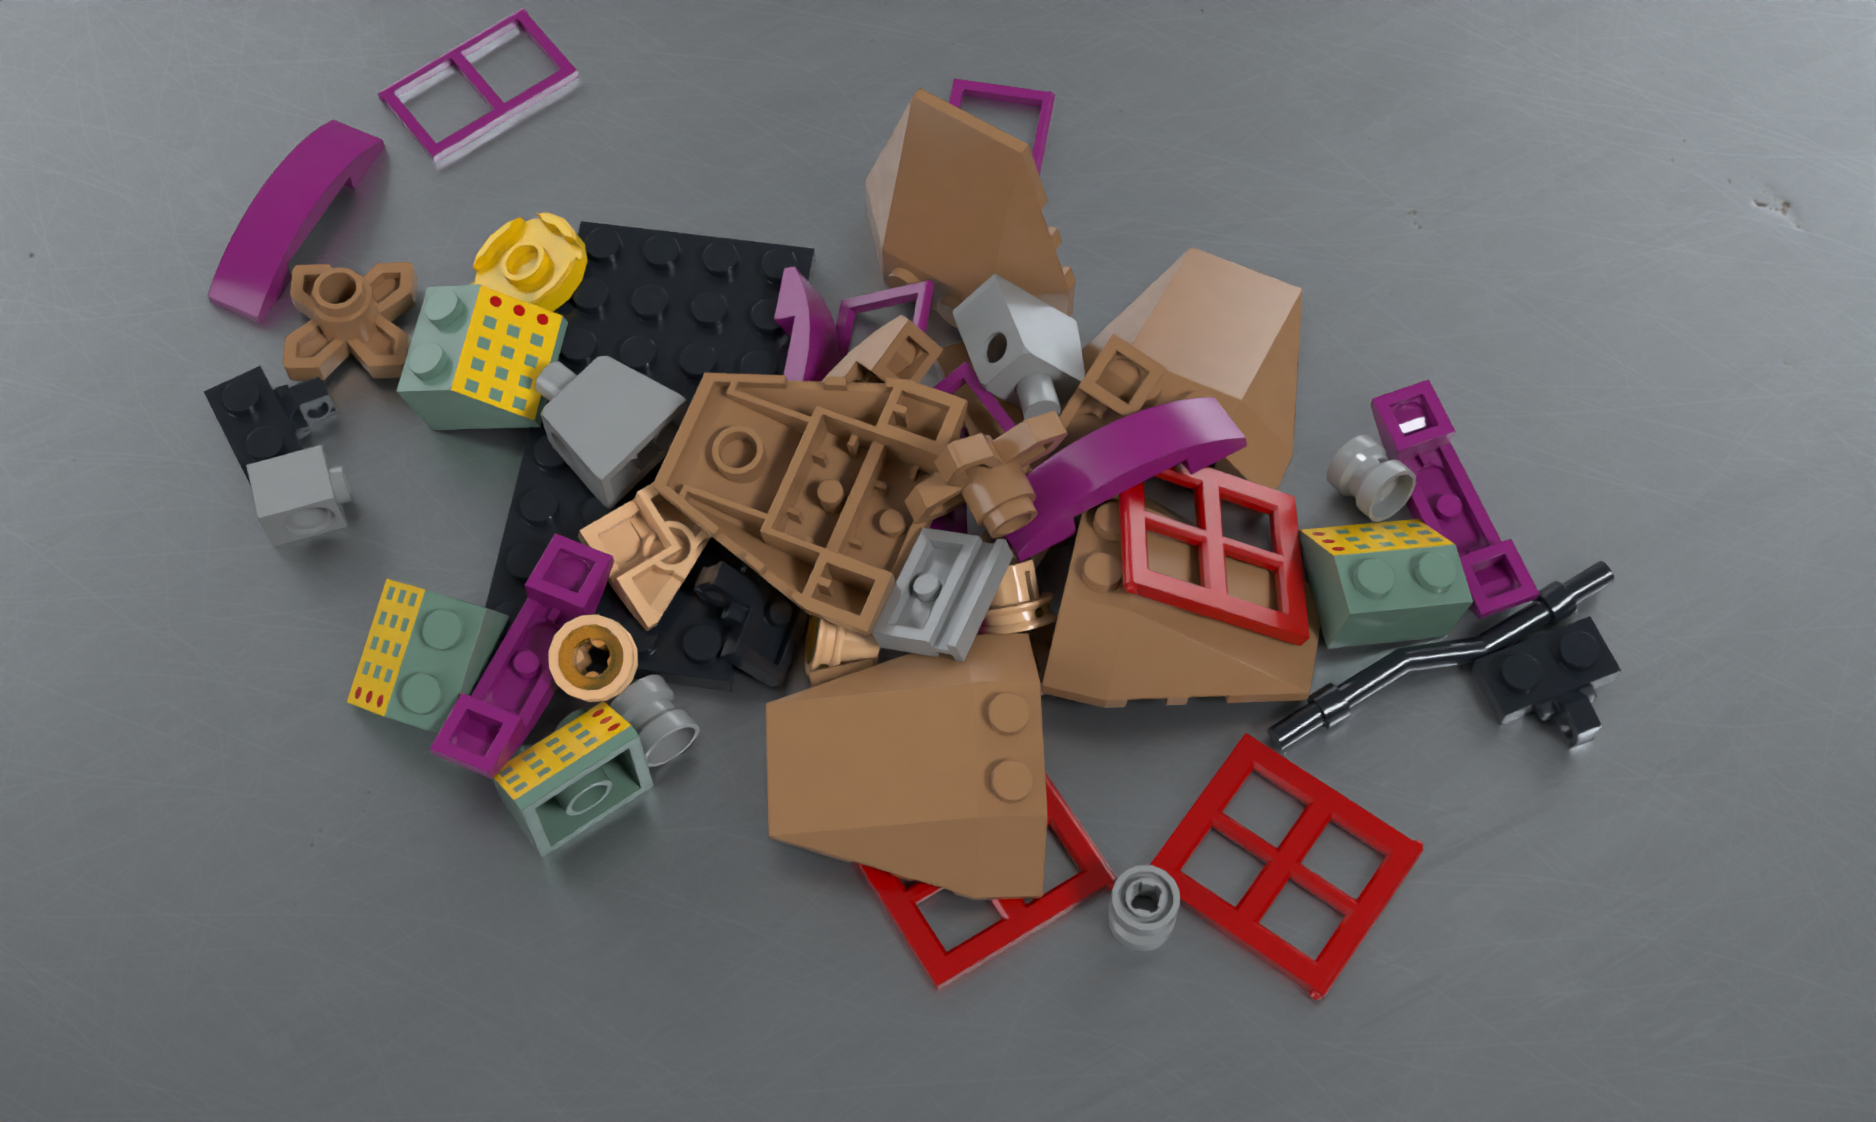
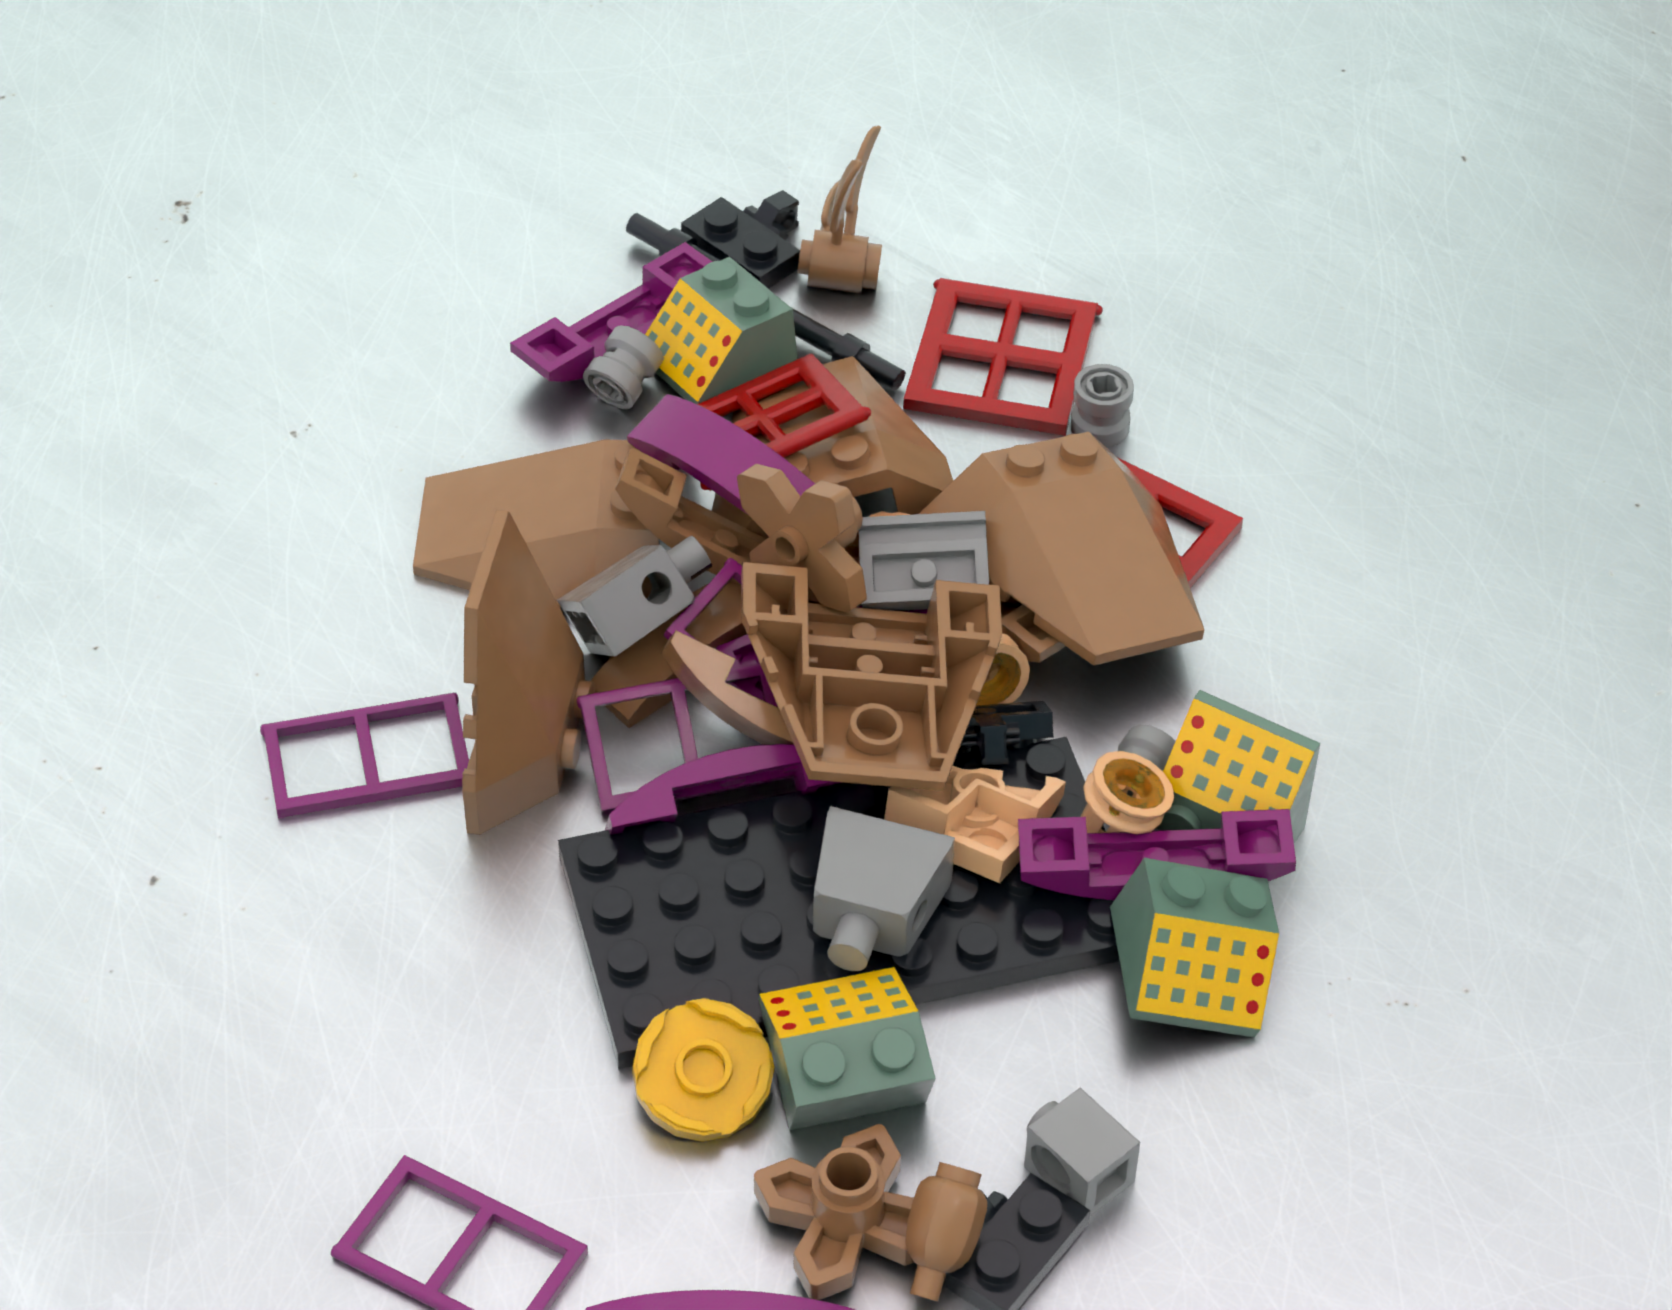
camera: 115 degrees left, 15 degrees down
none -> medium nougat plant [797,125,882,294]
none -> medium nougat plant [905,1162,987,1302]

